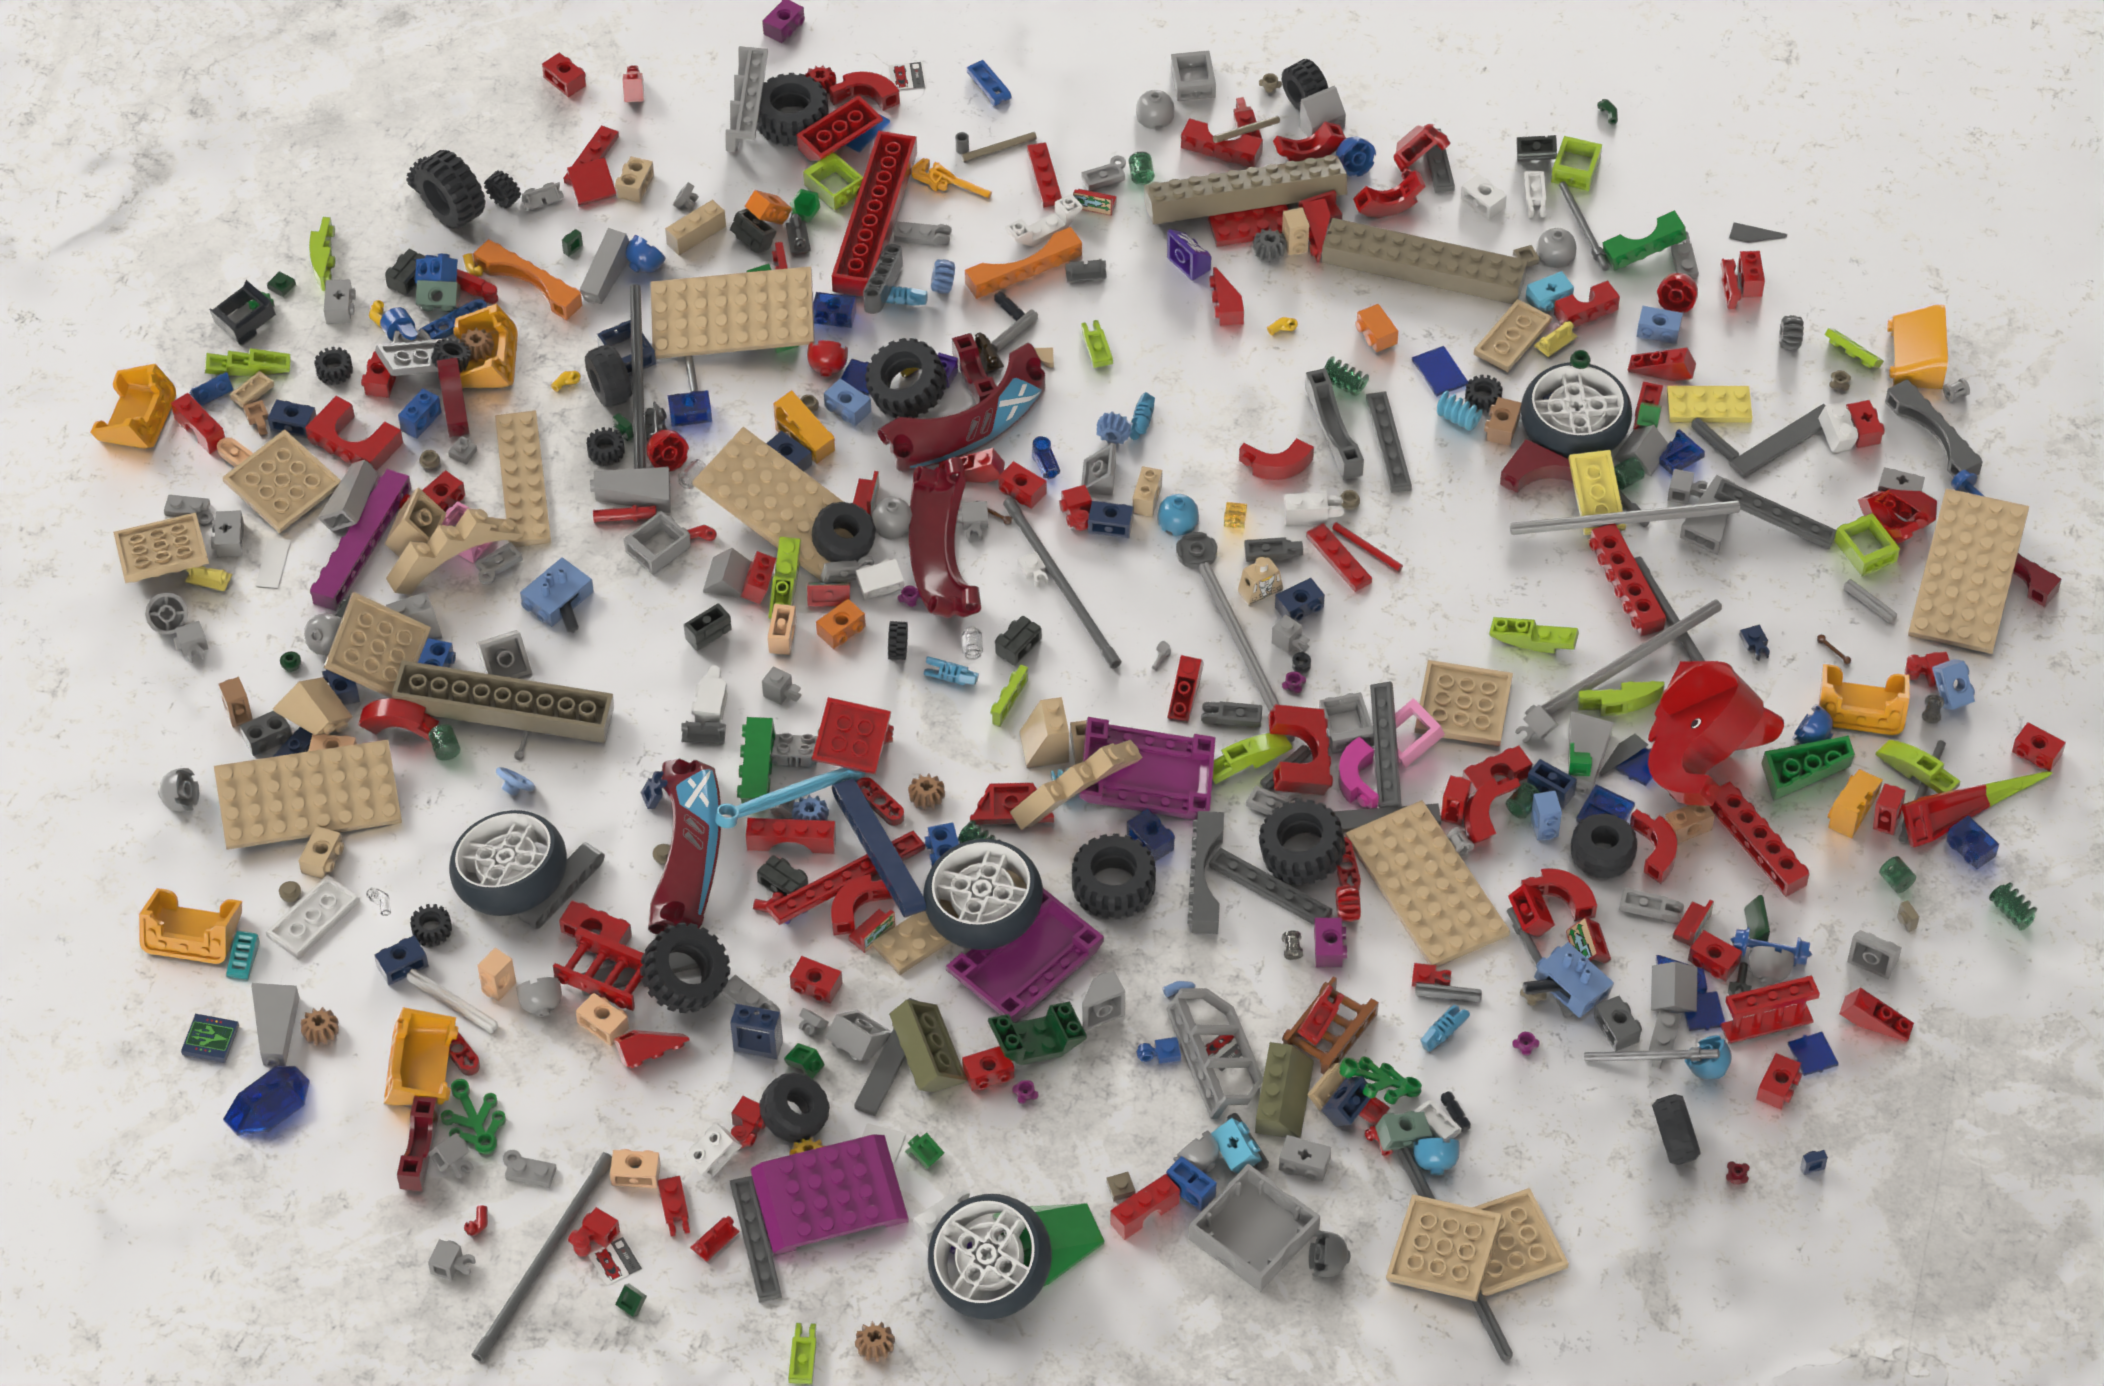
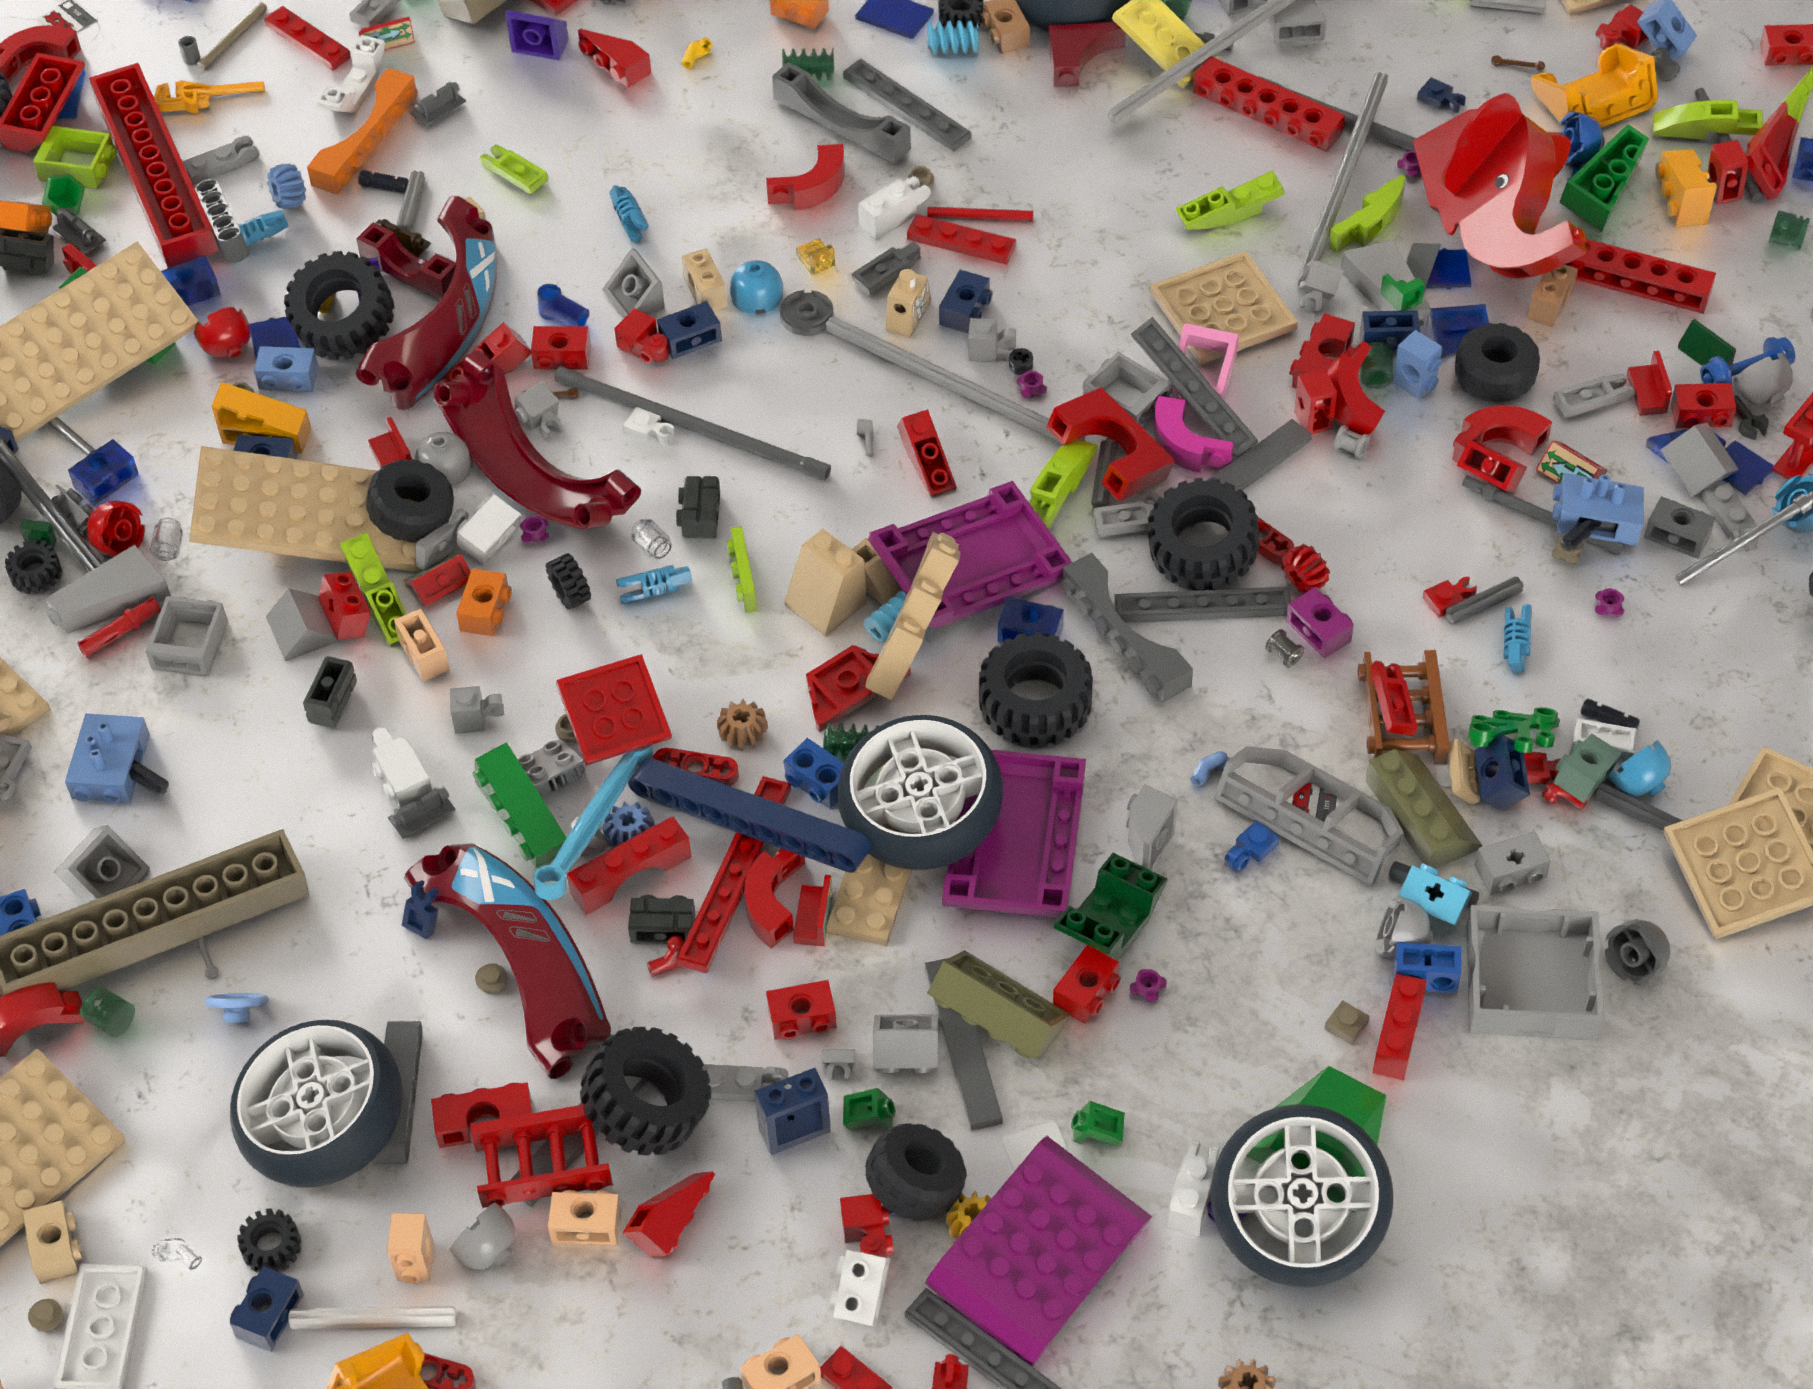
camera: 35 degrees left, 0 degrees up
red arm [688,525,717,541] -> none
medium blue gear [1096,411,1131,445] -> none
dark grey hinge [1201,701,1263,727] -> none
tan plate [1345,800,1510,968] -> none
red arch [1630,809,1677,884] -> none

